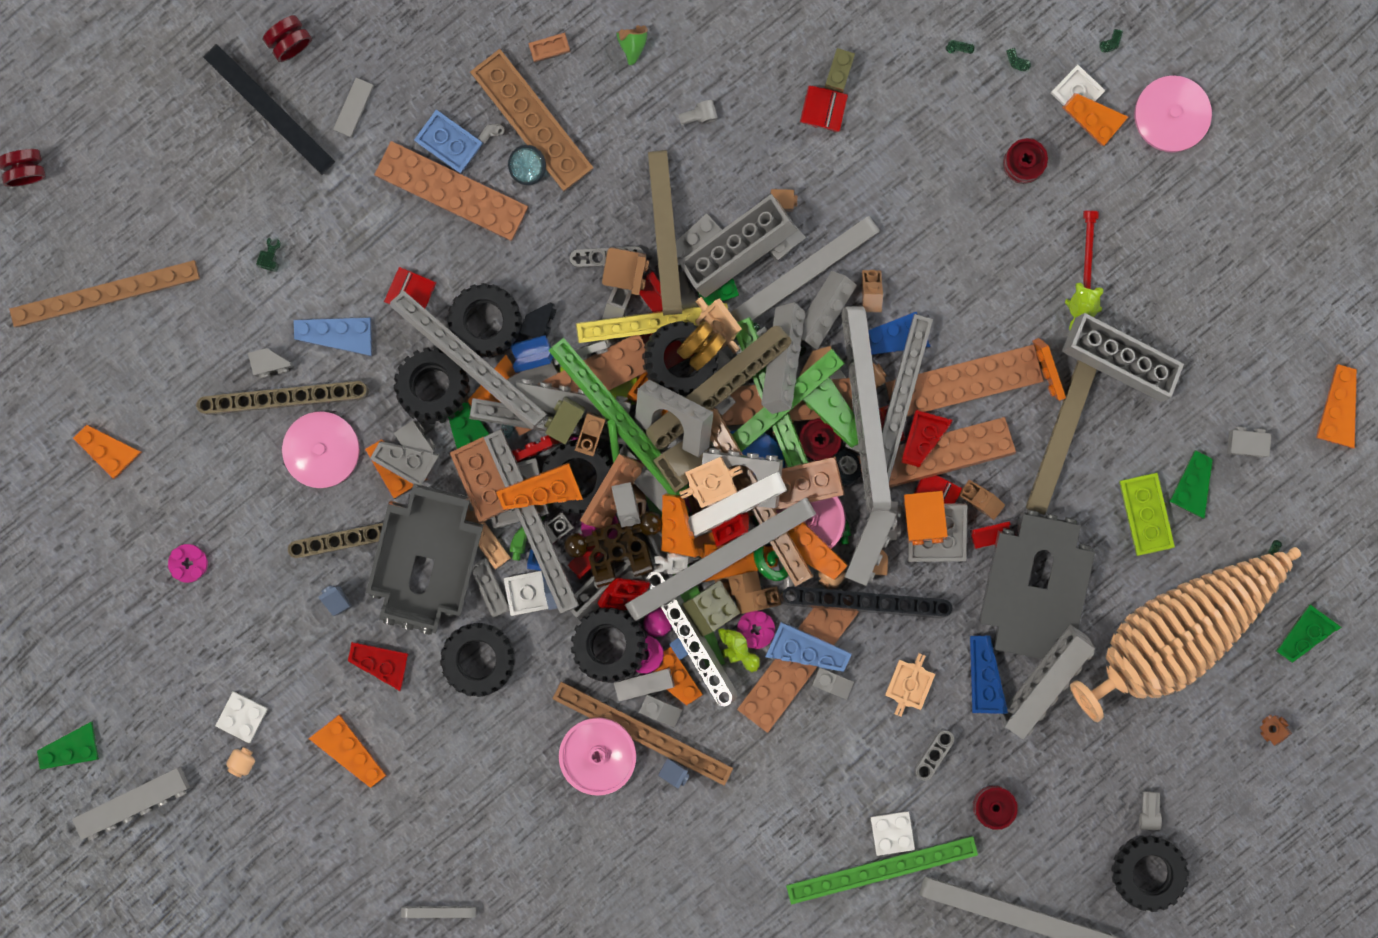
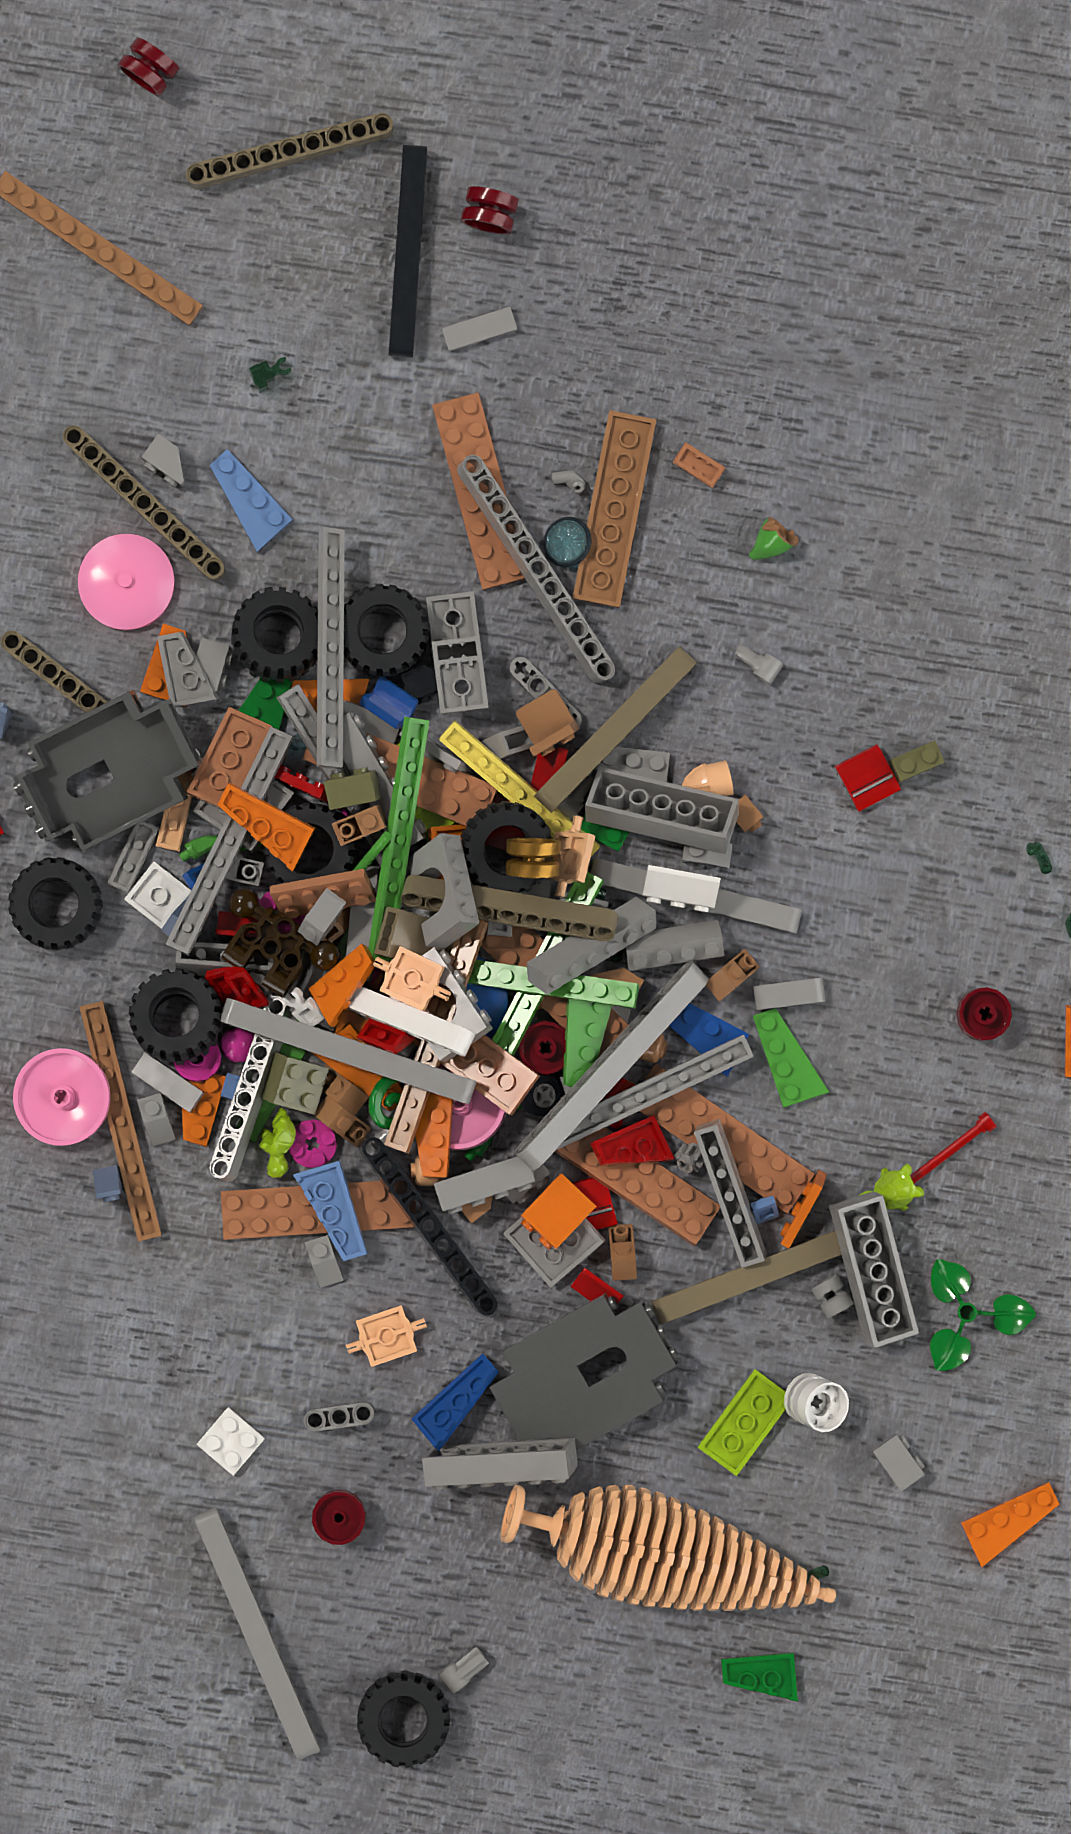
camera: 40 degrees right, 0 degrees up
red slope [384,267,436,309] -> none
medium blue plate [414,110,483,174] -> none
bright green plate [786,836,978,905] -> none
green wing [1169,450,1213,519] -> none
dark orange brick [1260,715,1292,746] -> none
none -> dark tan beam [186,113,393,189]
none -> light grey bracket [426,591,489,714]
none -> light grey beam [457,455,615,684]
none -> white slope [642,865,721,913]
none -> light grey gear [674,1143,705,1173]
none -> light nougat helmet [681,760,734,796]
none -> light grey brick [694,1119,767,1268]
none -> medium blue plate [750,1195,780,1224]
none -> bright green wing [752,1008,829,1107]
none -> light grey beam [753,978,826,1010]
none -> white wheel [784,1373,849,1432]
none -> light grey wheel [811,1273,854,1318]
none -> green plant [930,1259,1036,1371]

